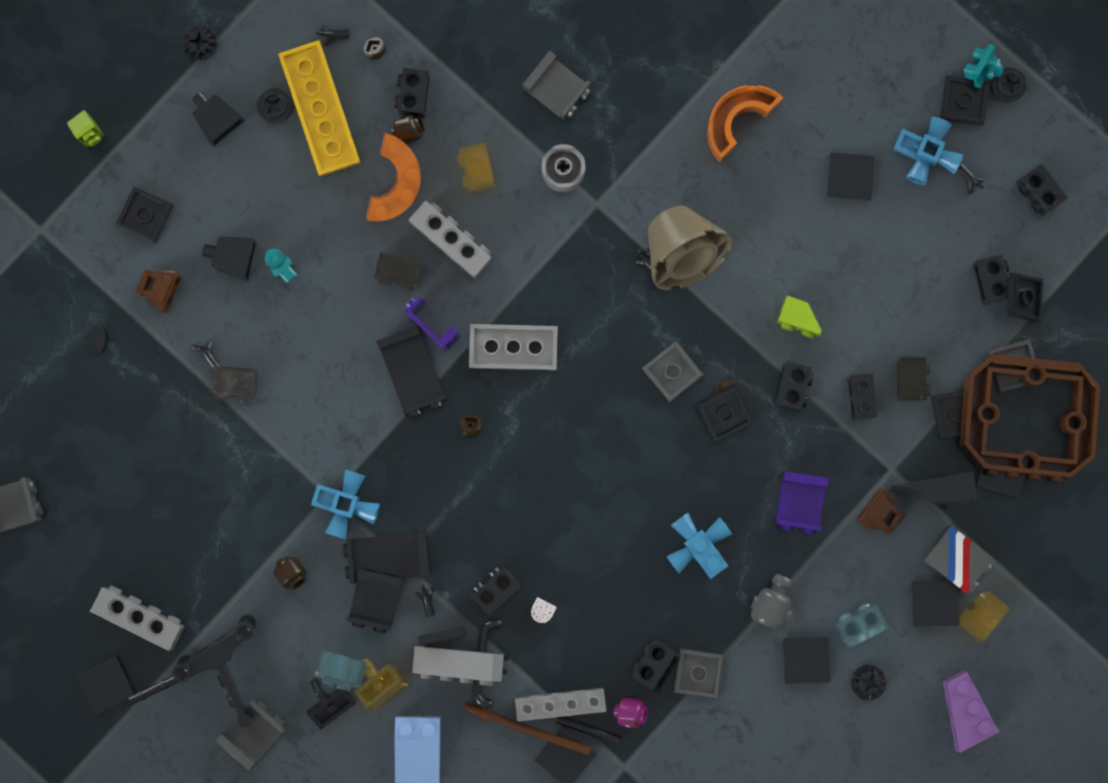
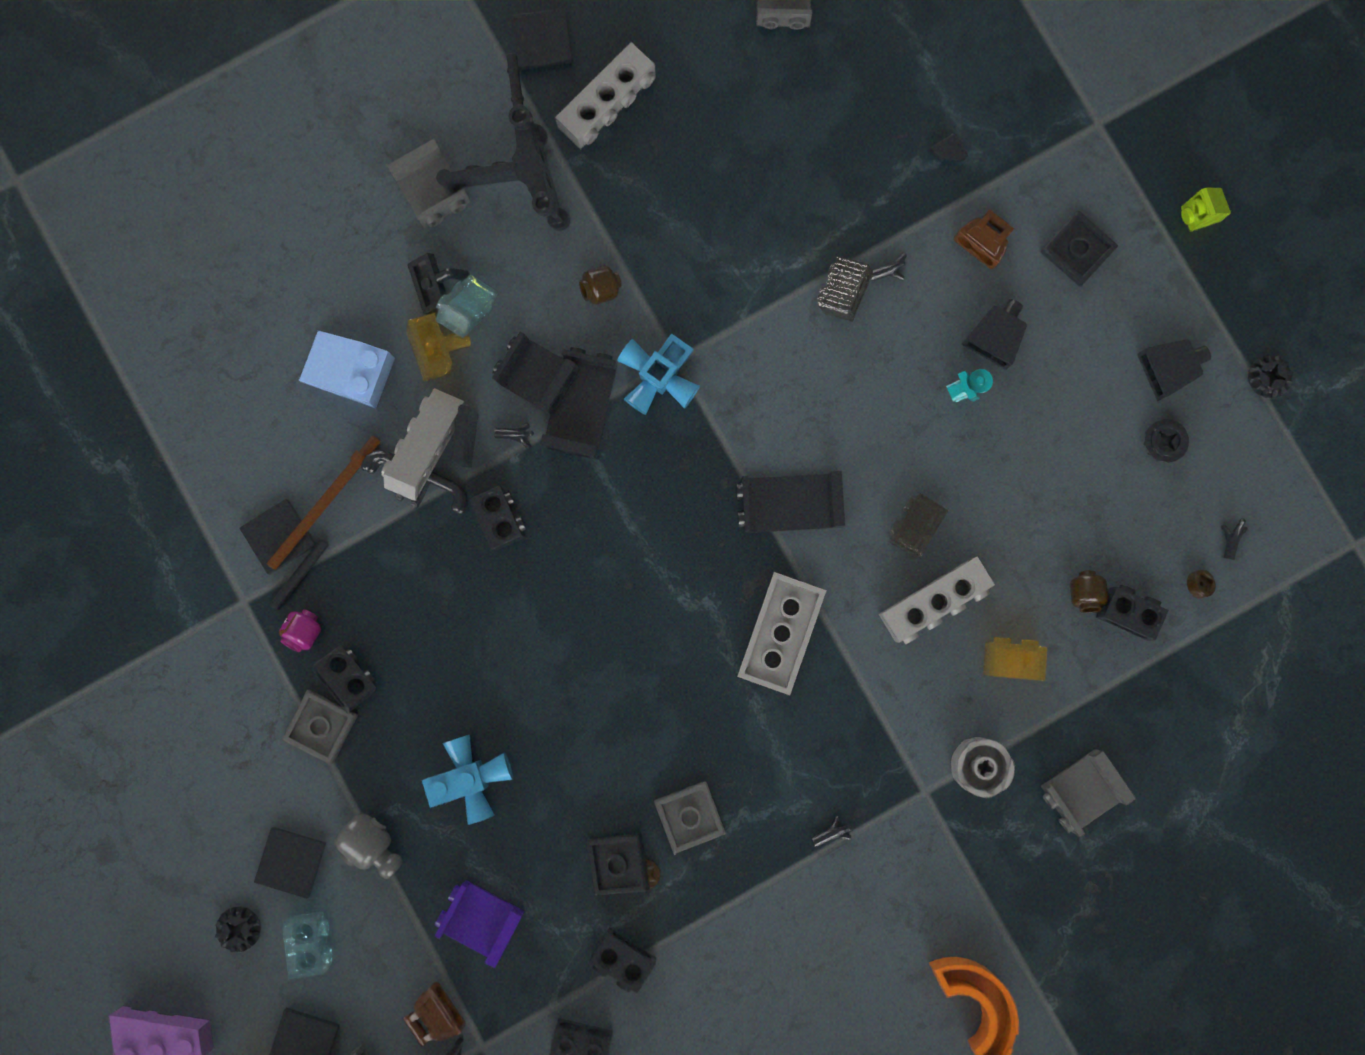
camera: 110 degrees right, 0 degrees up
yellow plate [278,40,361,177] -> none
orange brick [366,132,421,221] -> none
dark purple panel [405,296,460,352] -> none
dark brown tile [459,414,481,437] -> none
light grey brick [515,688,606,722] -> none
white tile [531,597,557,623] -> none
dark tan cone [648,206,733,290] -> none
lime slope [776,296,822,339] -> none

